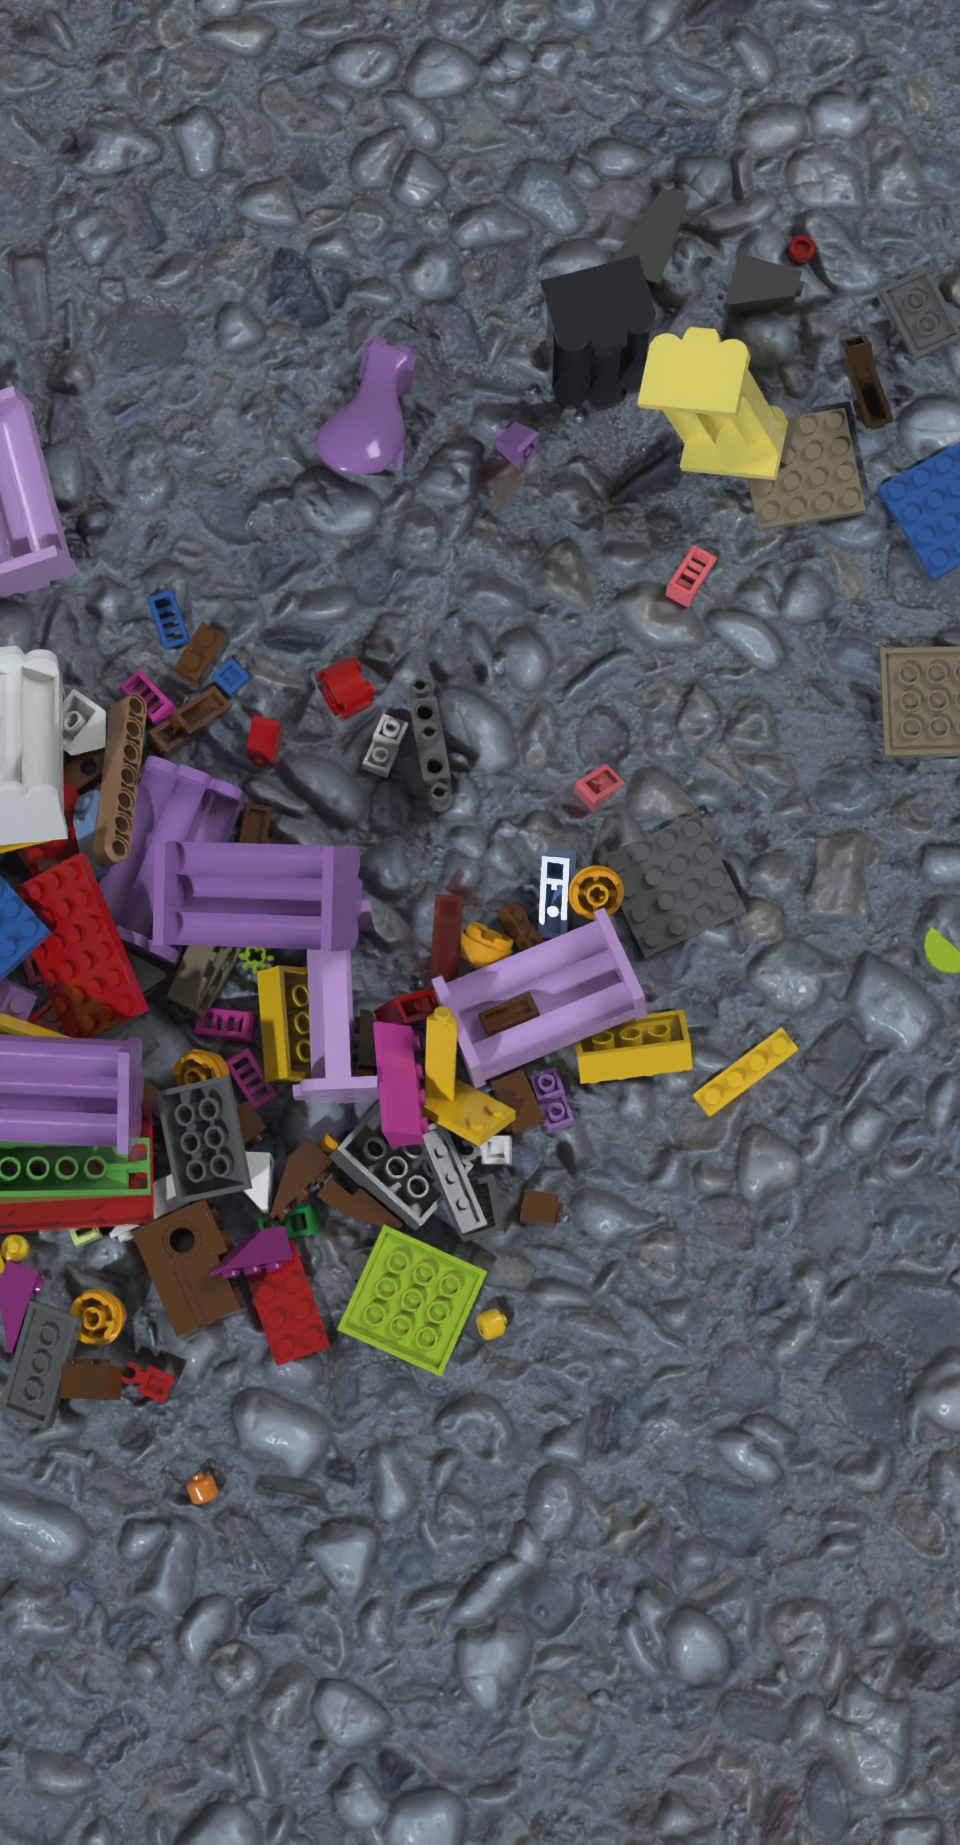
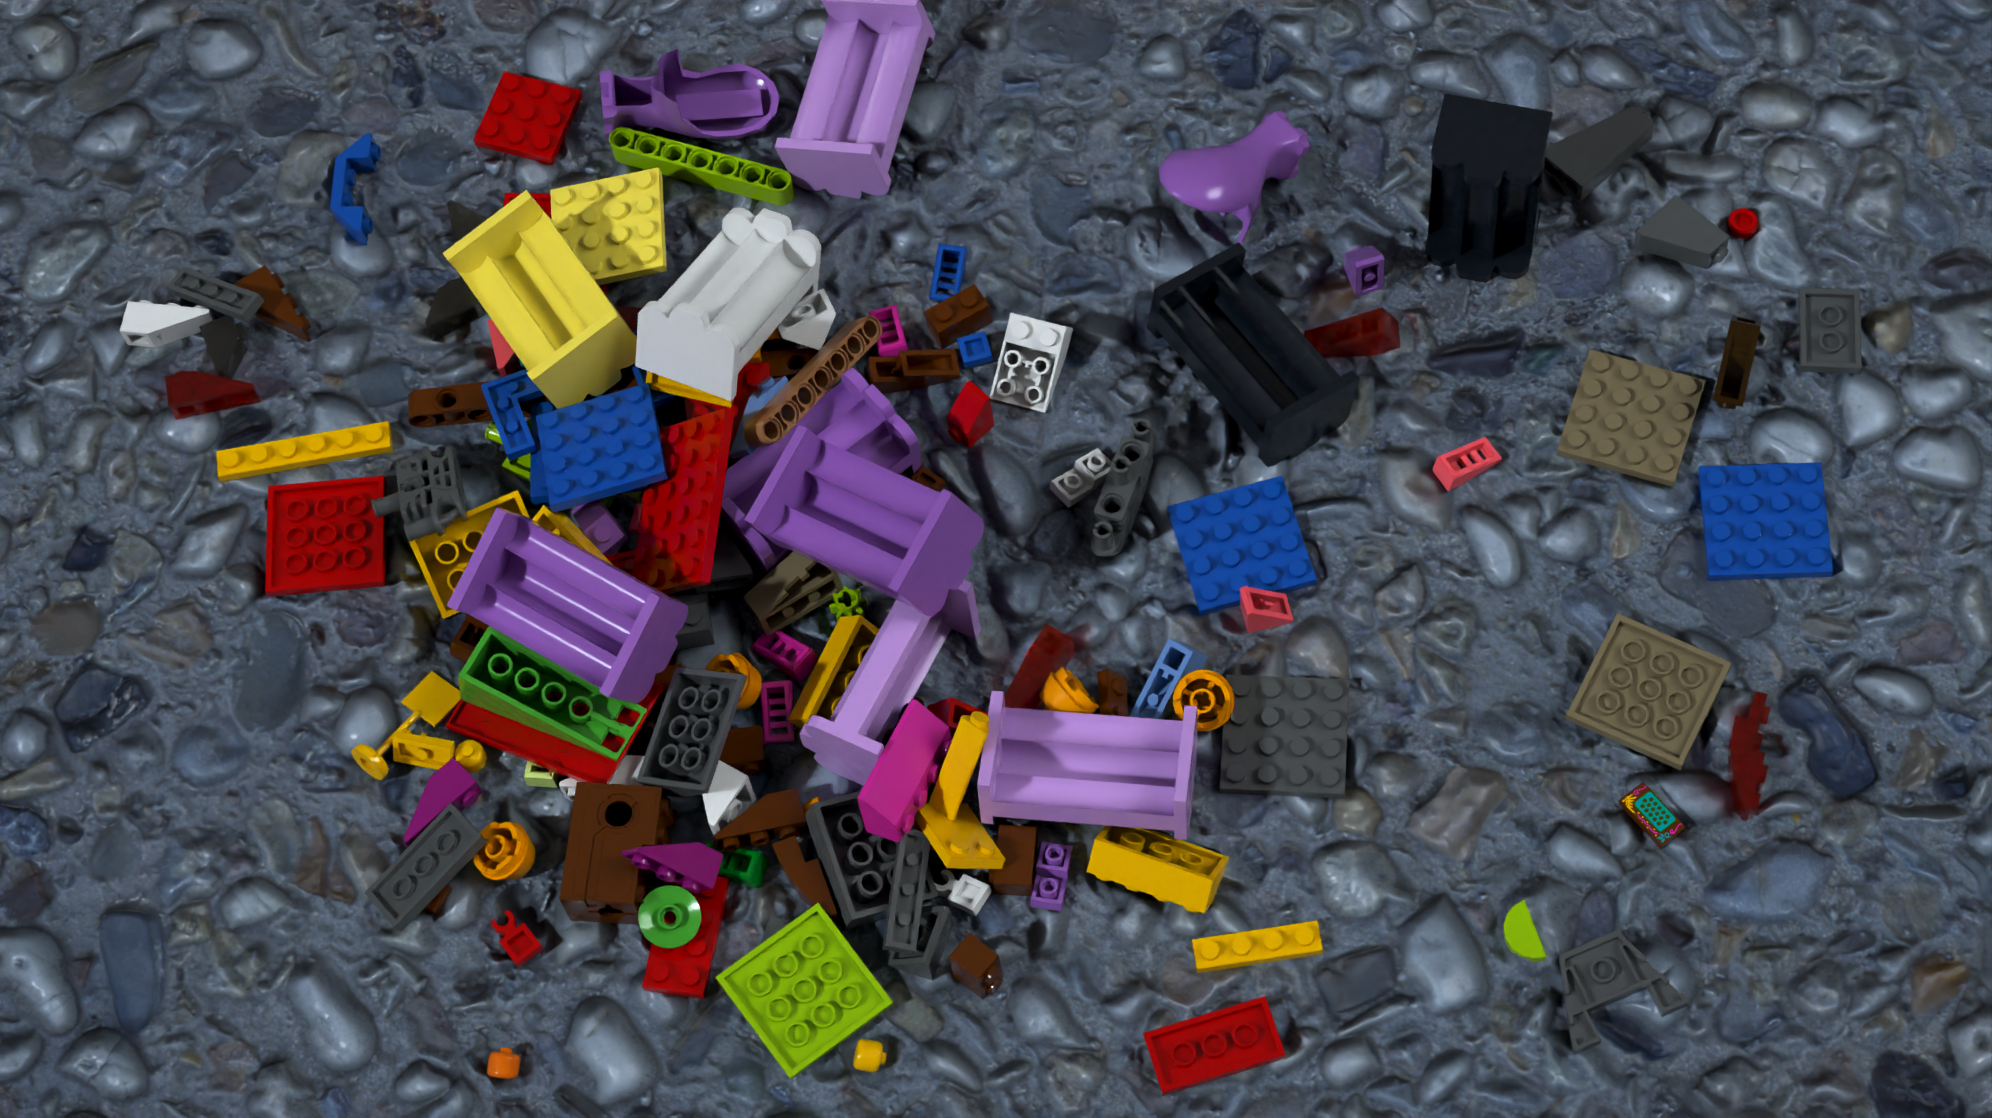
camera: 35 degrees right, 15 degrees down
reddish brown brick [60,1358,122,1400] -> none
red brick [316,657,375,722] -> none
reddish brown tile [478,992,540,1037] -> none
light yellow piece [637,327,788,480] -> none
none -> bright green dish [638,885,701,949]
none -> white slope [989,313,1073,413]
none -> red plate [1143,996,1286,1096]
none -> black piece [1147,243,1360,467]
none -> blue plate [1167,476,1317,616]
none -> clear red slope [1304,307,1400,358]

